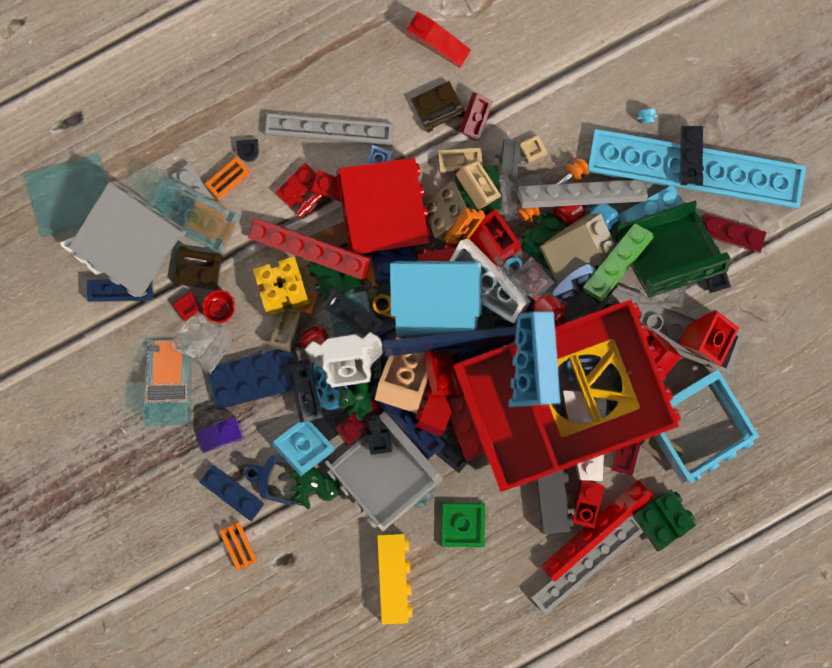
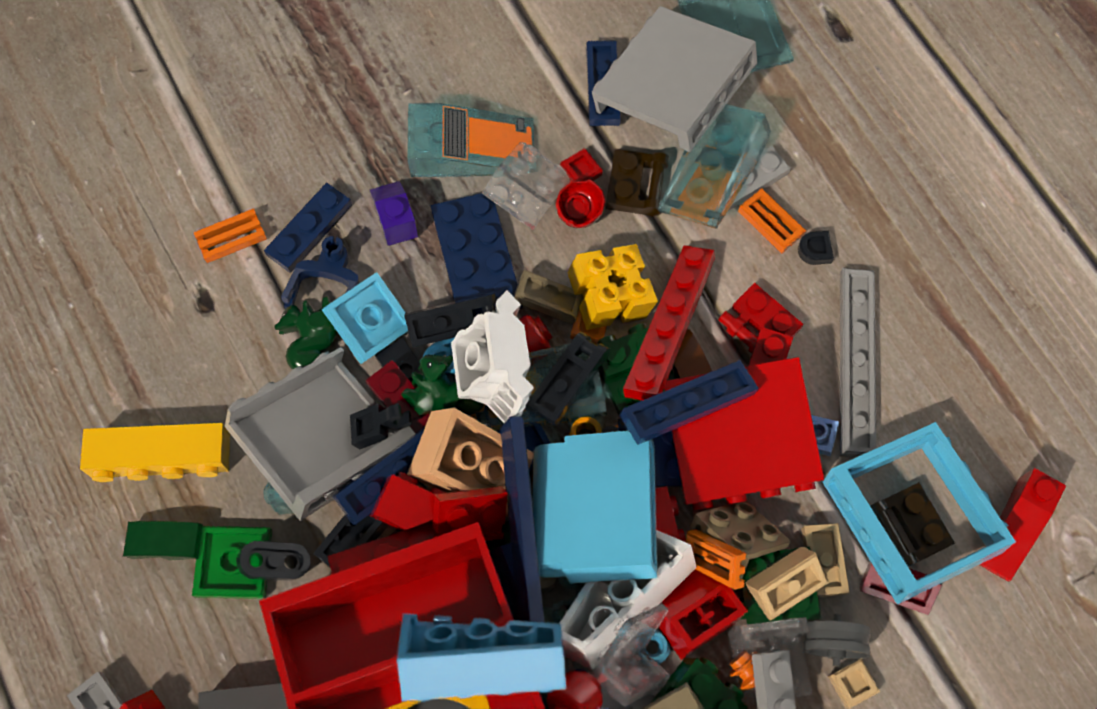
camera: 90 degrees right, 15 degrees down
none -> dark green slope [123,521,203,560]
none -> black plate [236,541,310,581]
none -> dark blue plate [620,360,759,445]
none -> medium azure window [822,422,1016,605]

